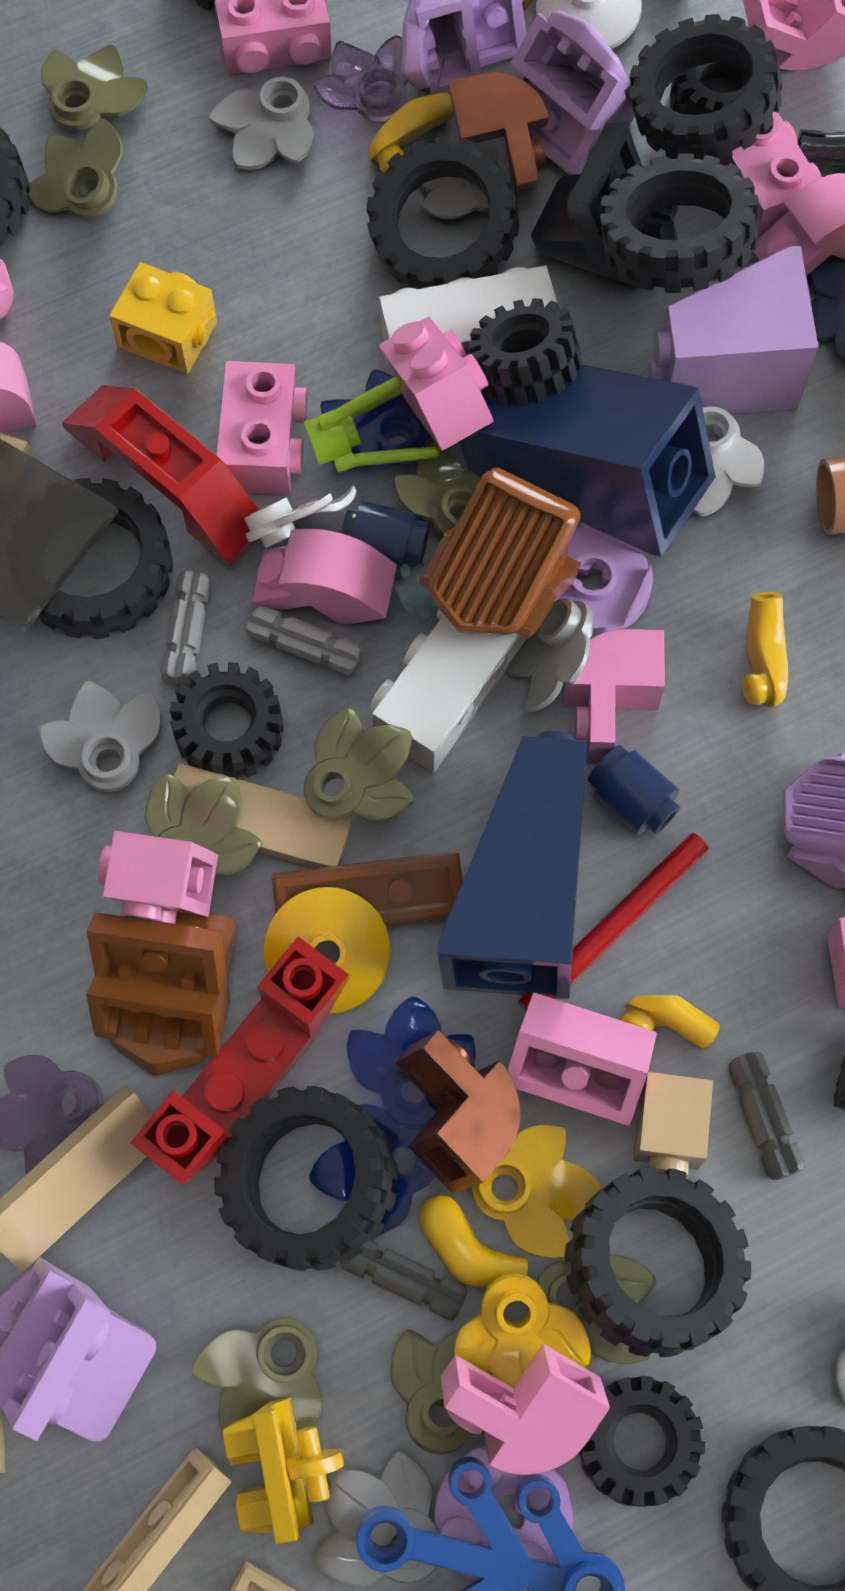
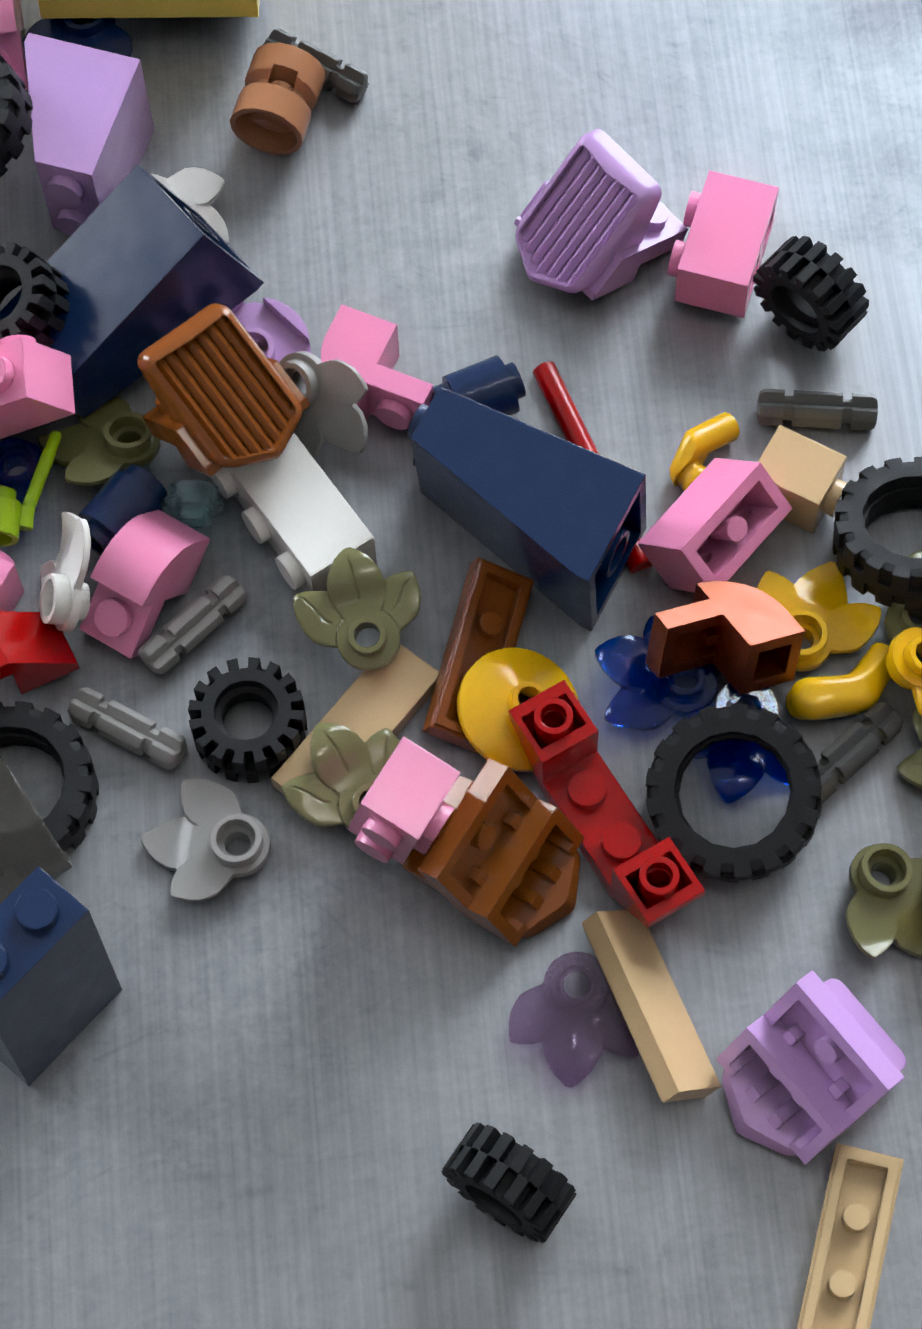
camera: 65 degrees left, 5 degrees down
yellow arm [742,592,788,707] -> none

